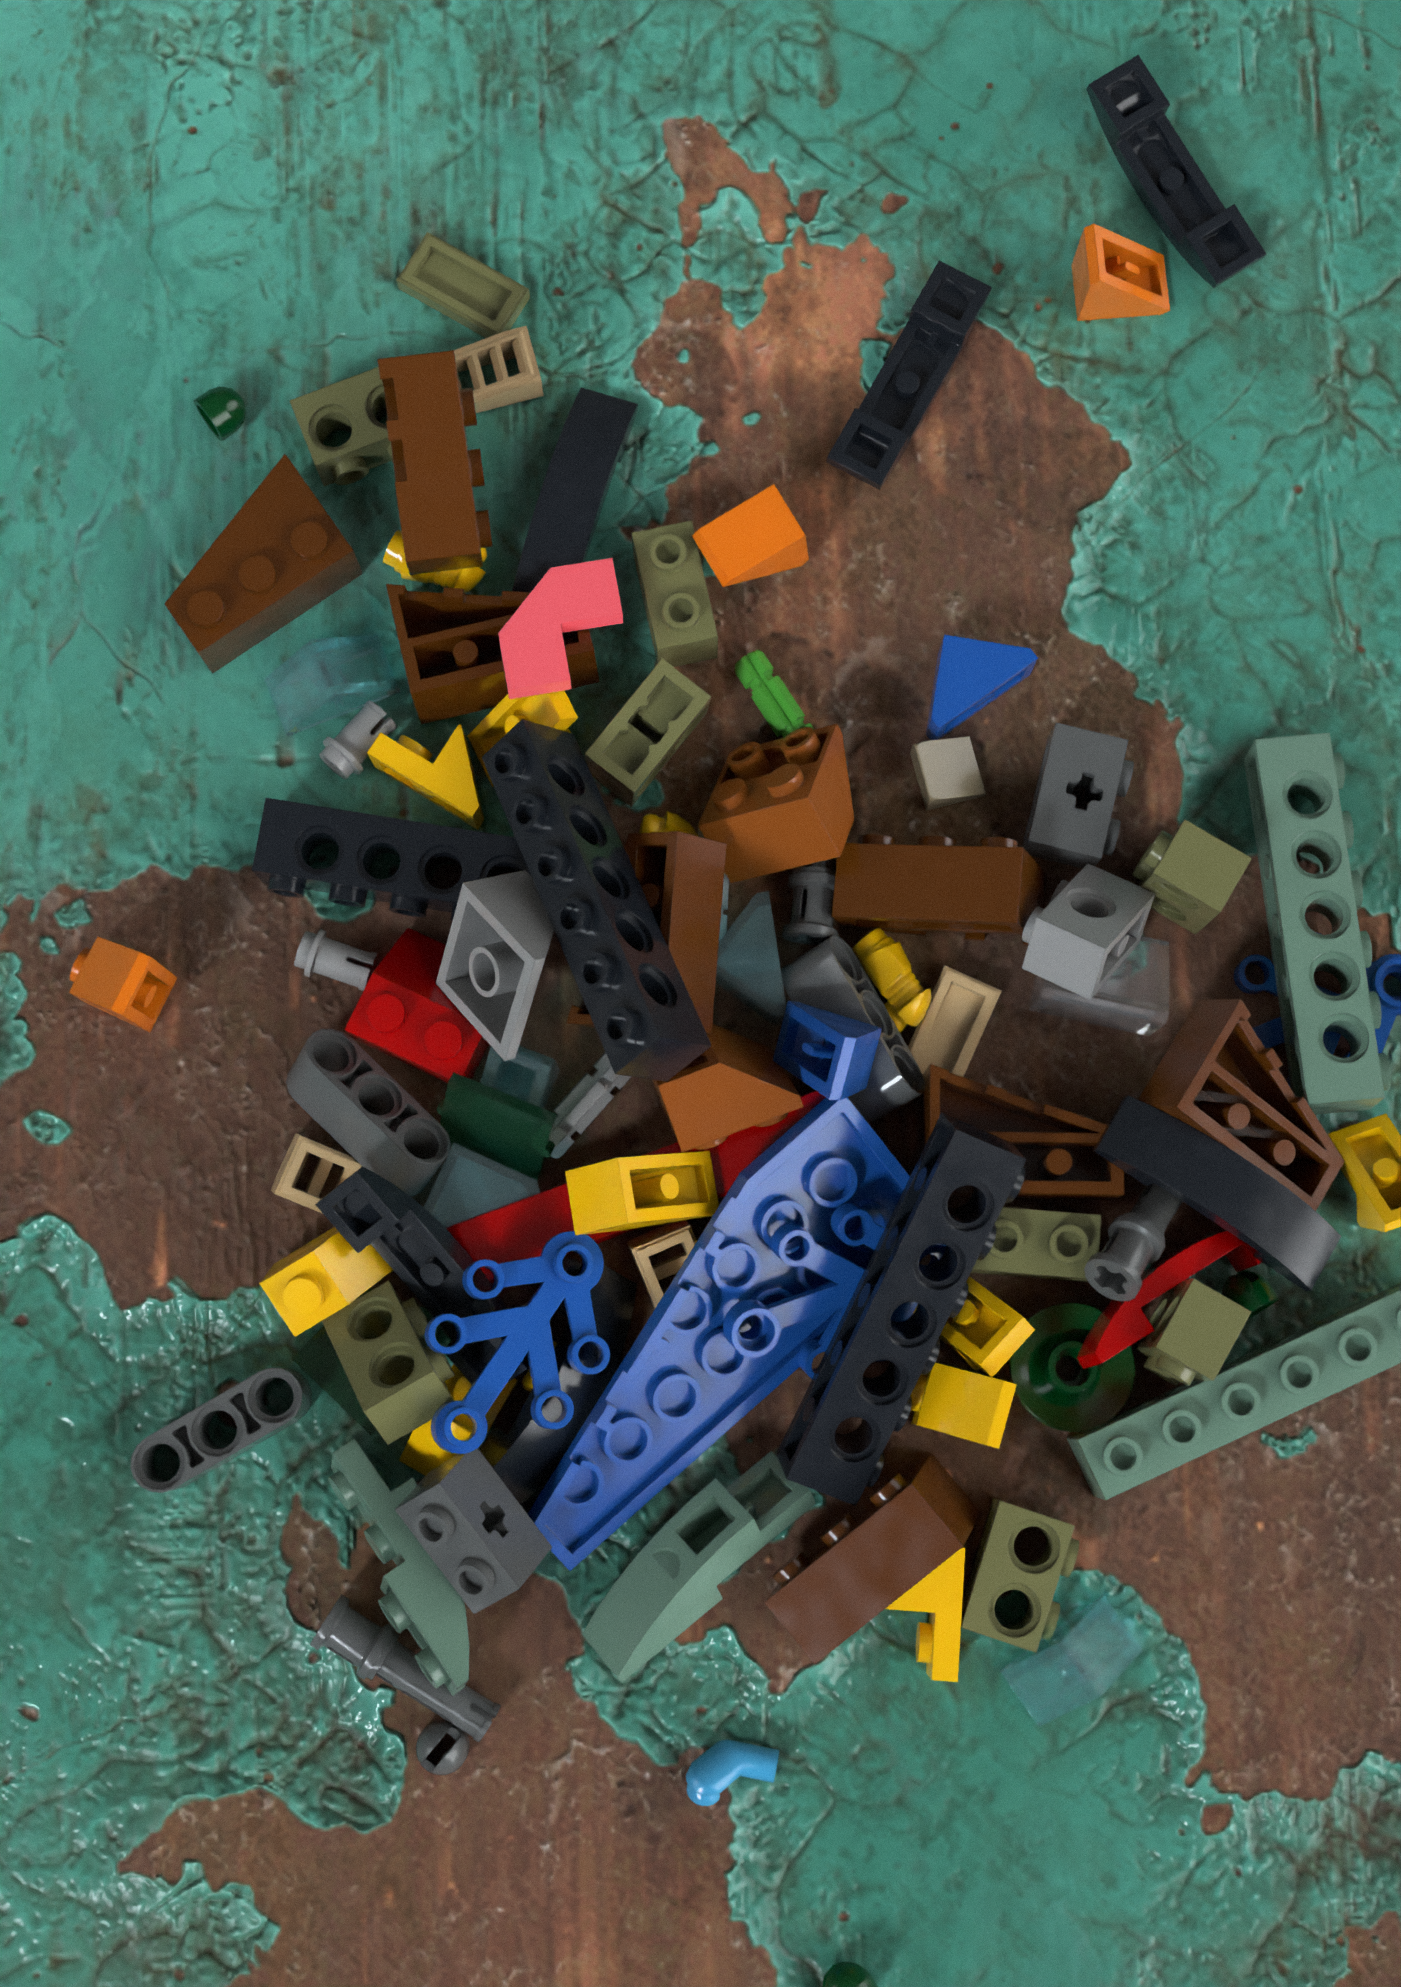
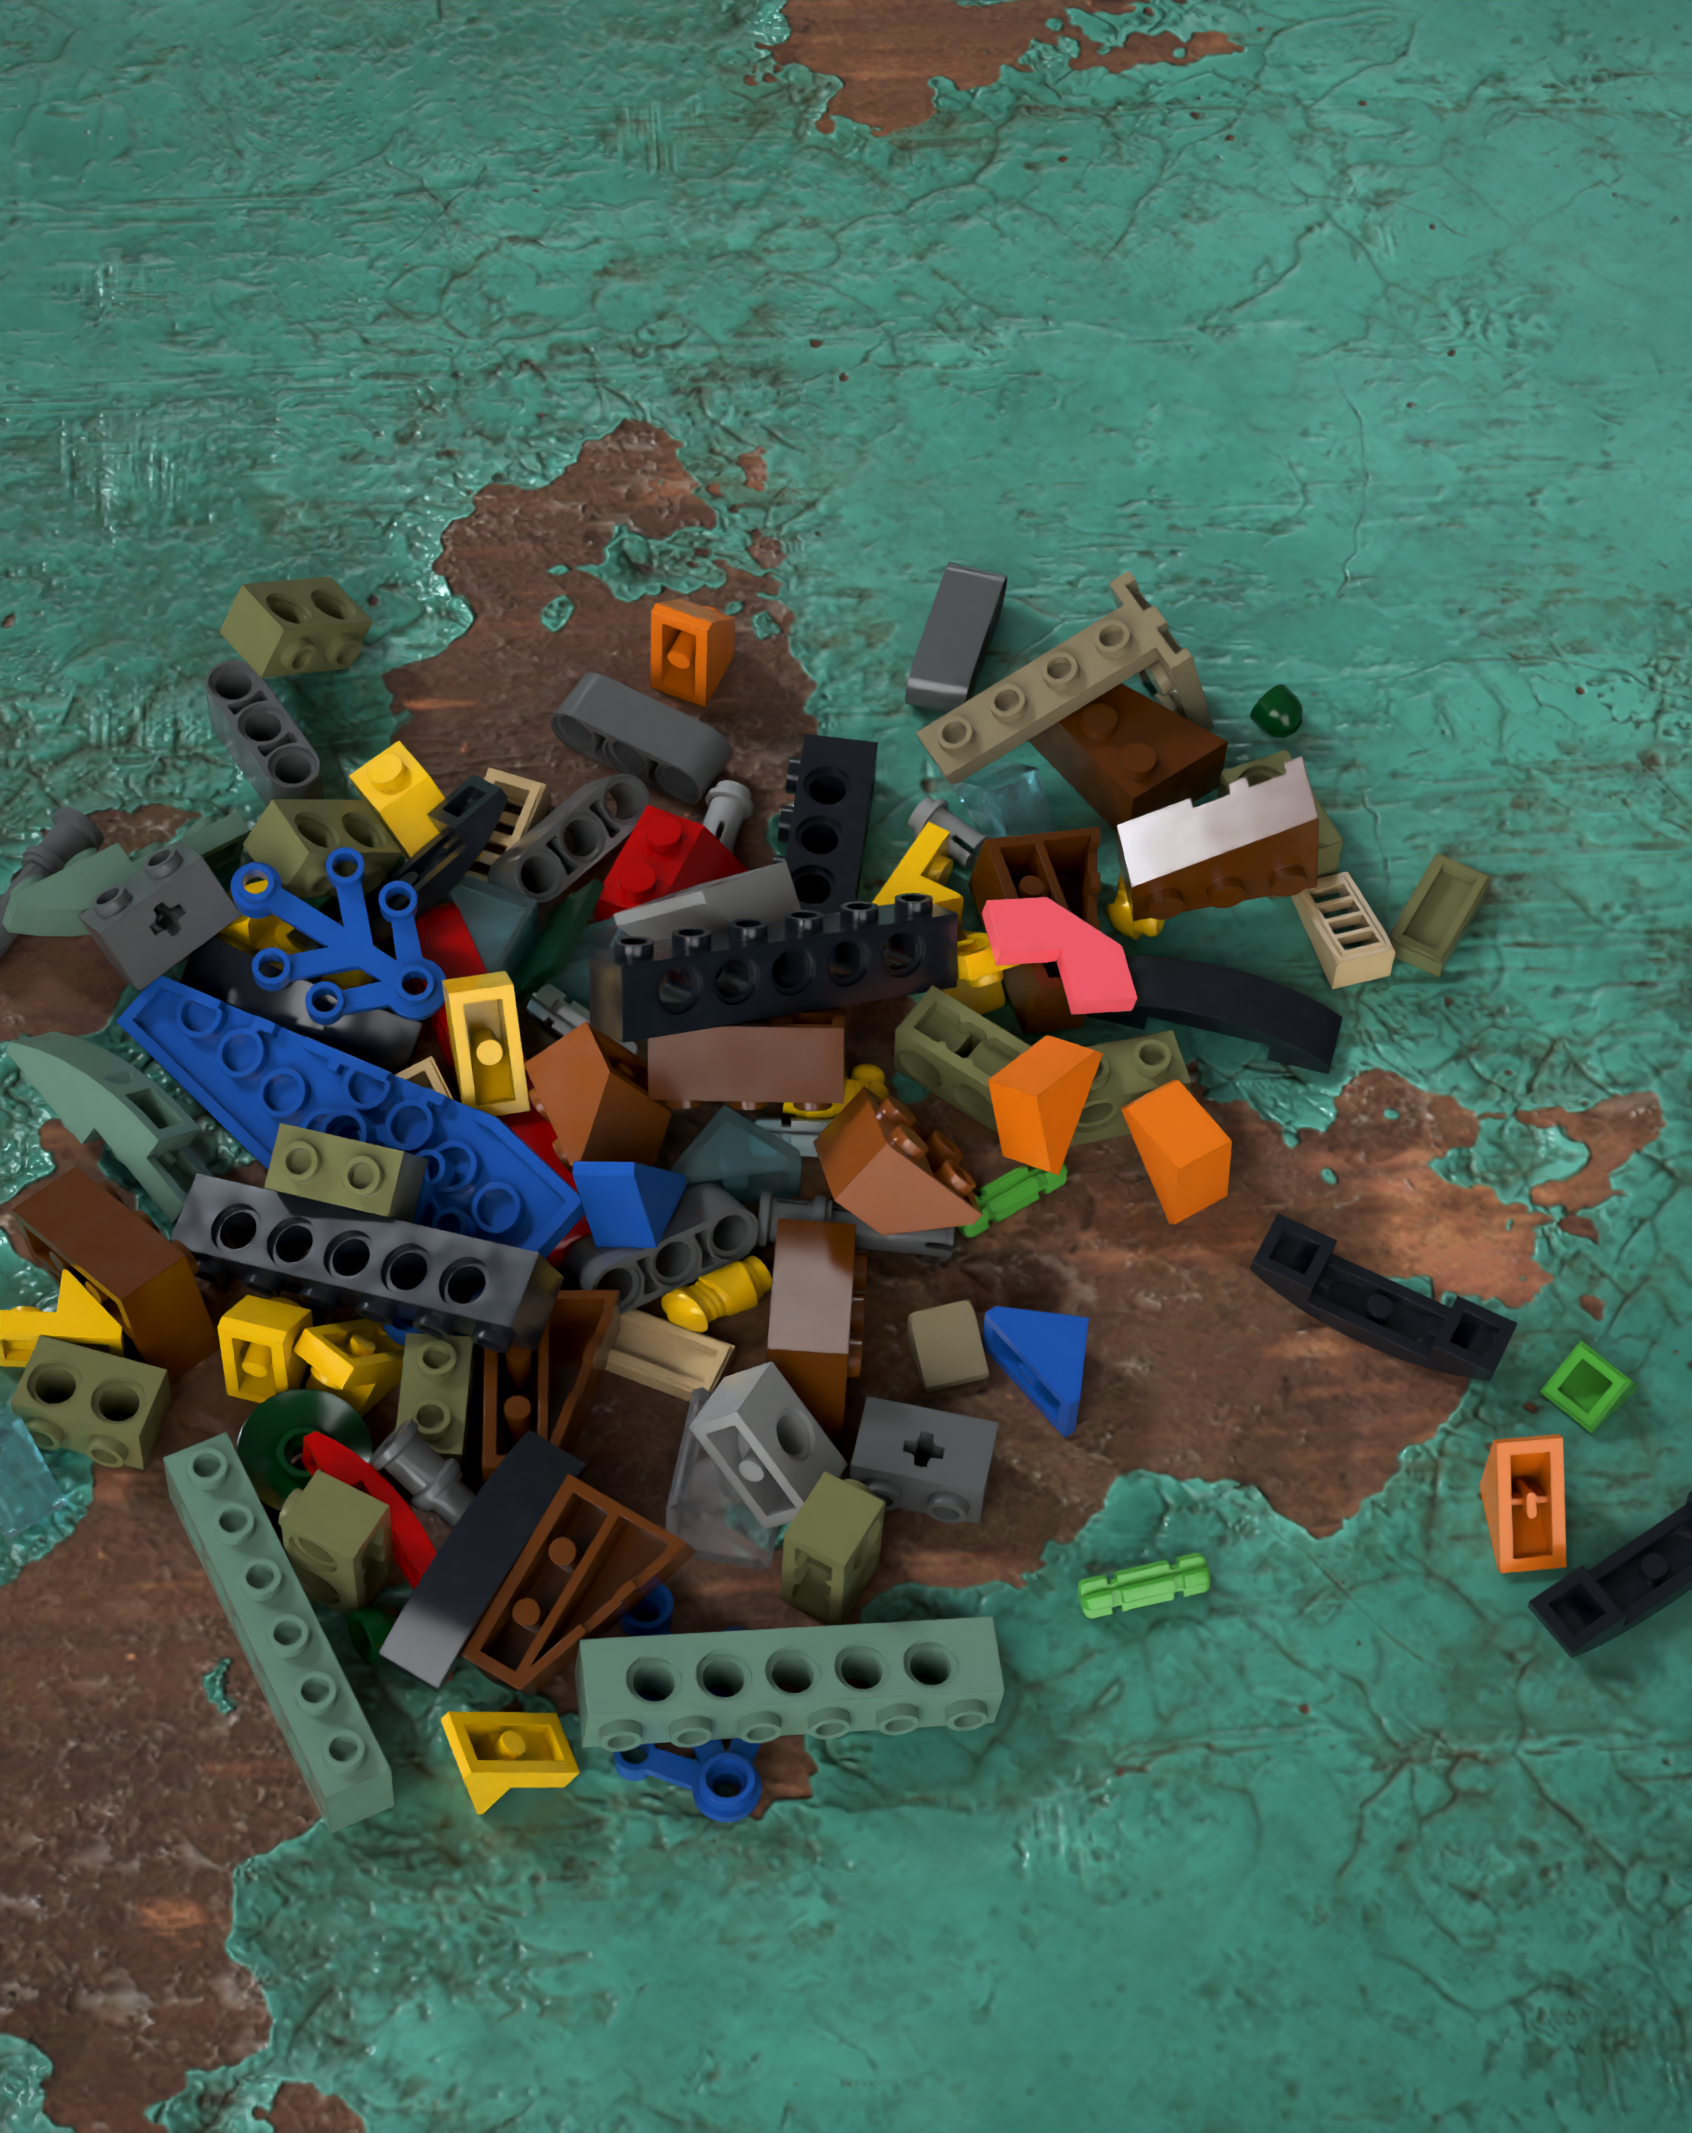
camera: 85 degrees right, 25 degrees down
none -> olive brick [219,576,373,678]
none -> olive brick [264,1123,428,1223]
none -> dark grey beam [550,672,733,804]
none -> dark grey beam [905,562,1008,713]
none -> dark tan bracket [916,571,1214,784]
none -> orange slope [988,1035,1103,1176]
none -> bright green axle [1077,1553,1211,1619]
none -> bright green slope [1540,1341,1639,1434]

